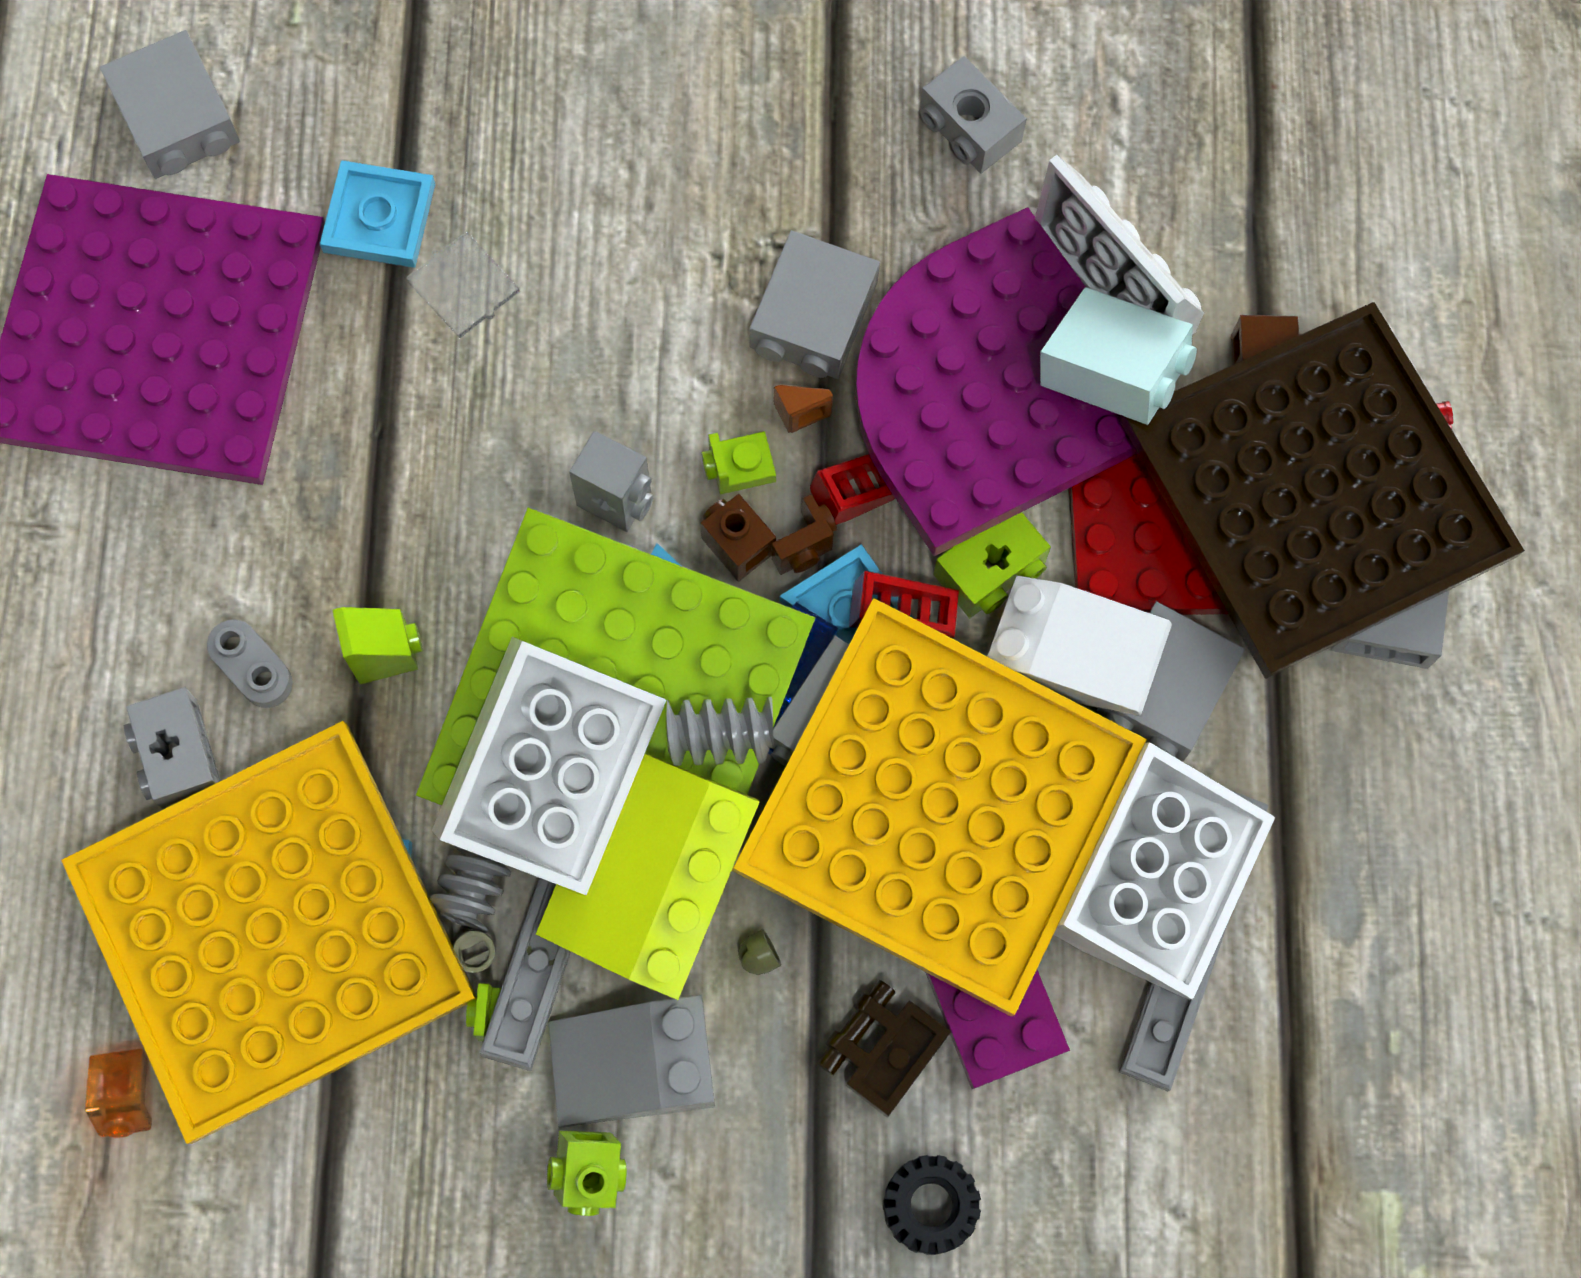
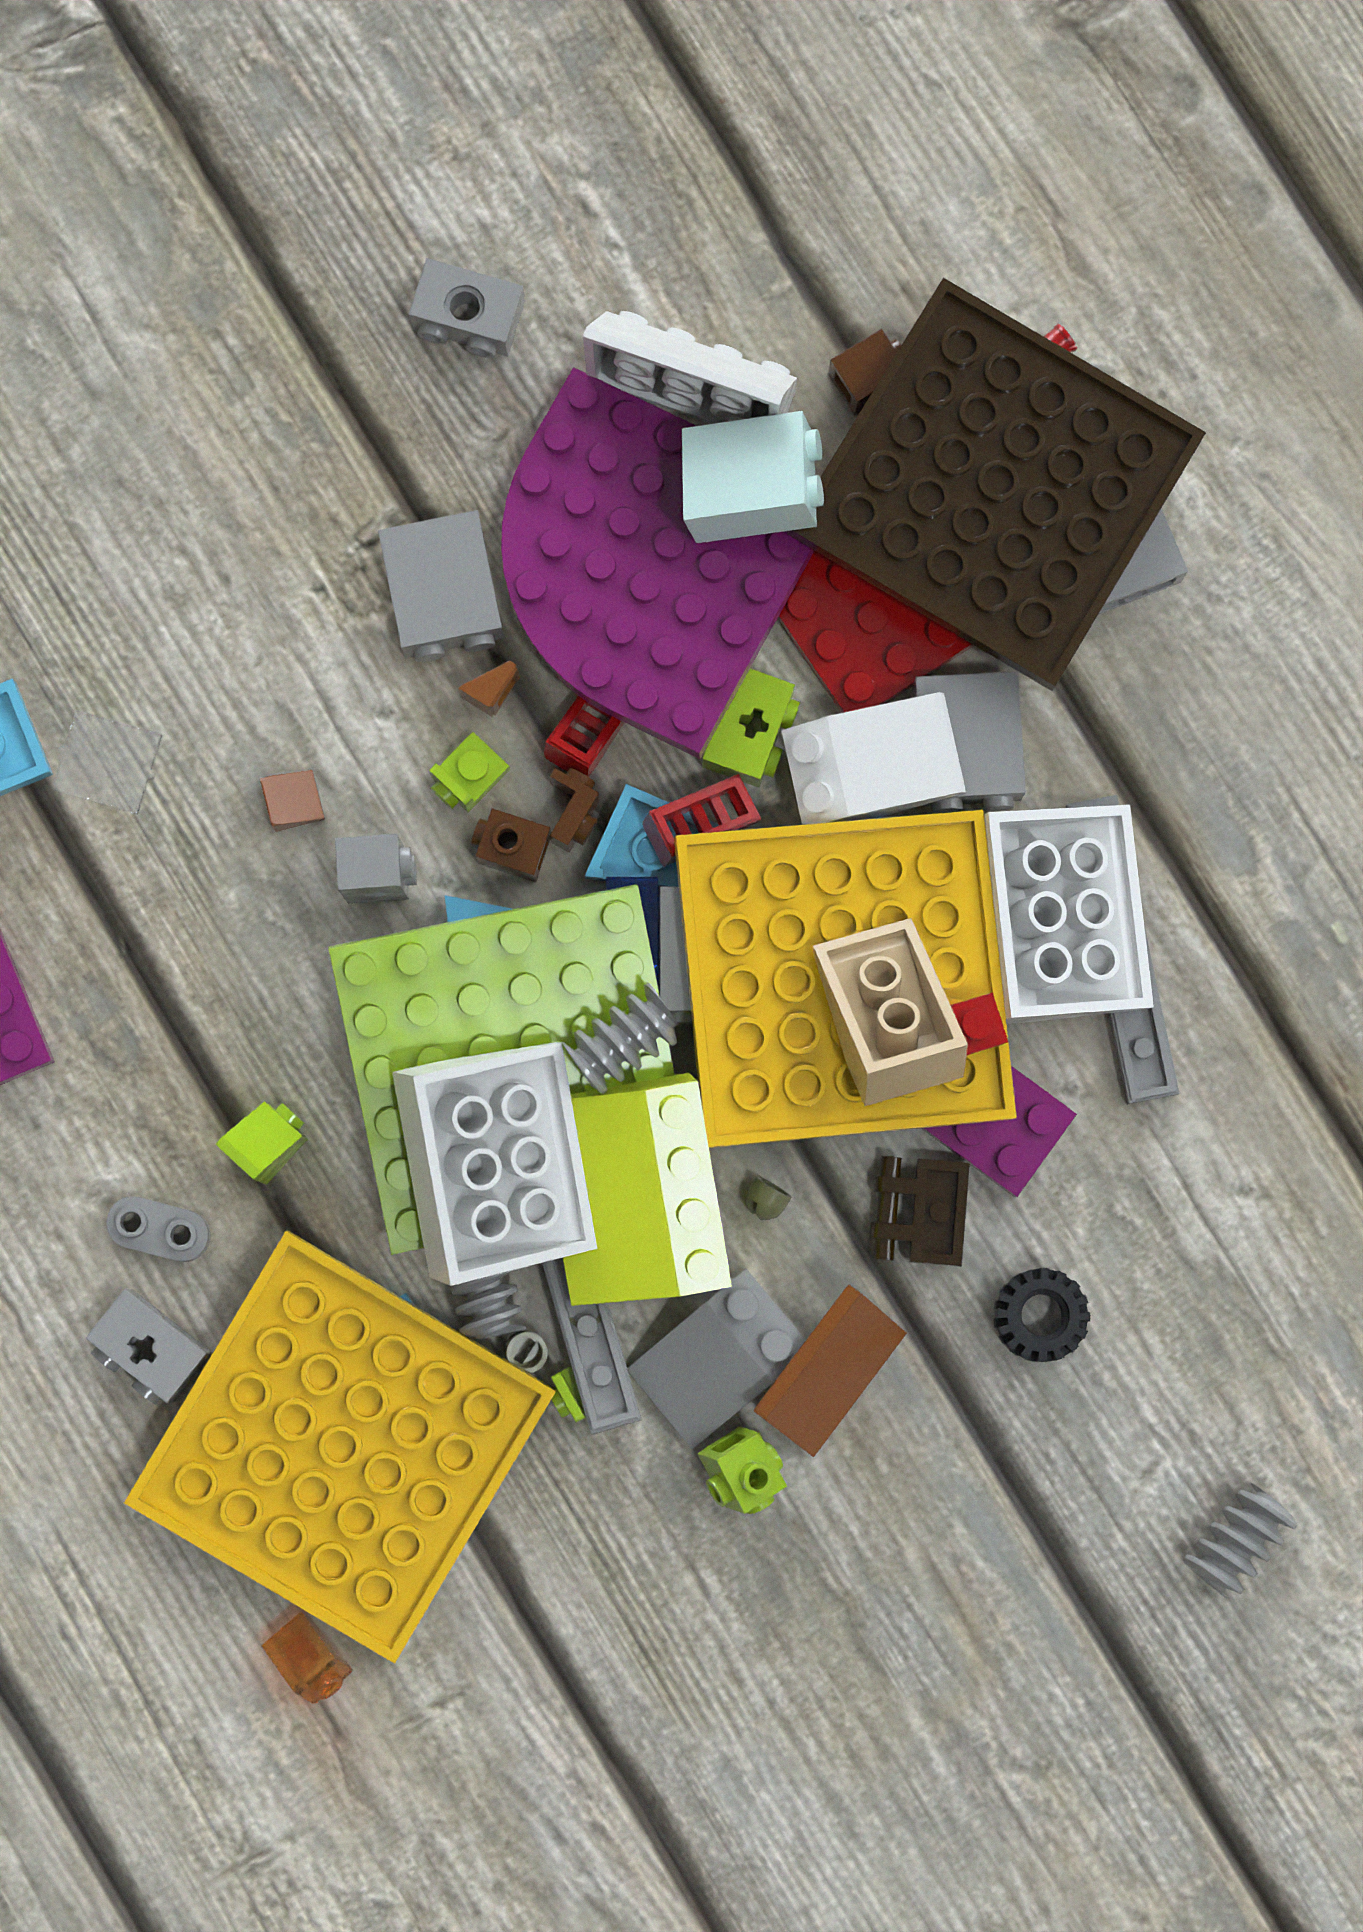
camera: 30 degrees left, 10 degrees up
none -> slope [260,770,325,832]
none -> dark orange tile [754,1285,907,1457]
none -> tan slope [813,918,968,1106]
none -> red plate [950,992,1009,1056]

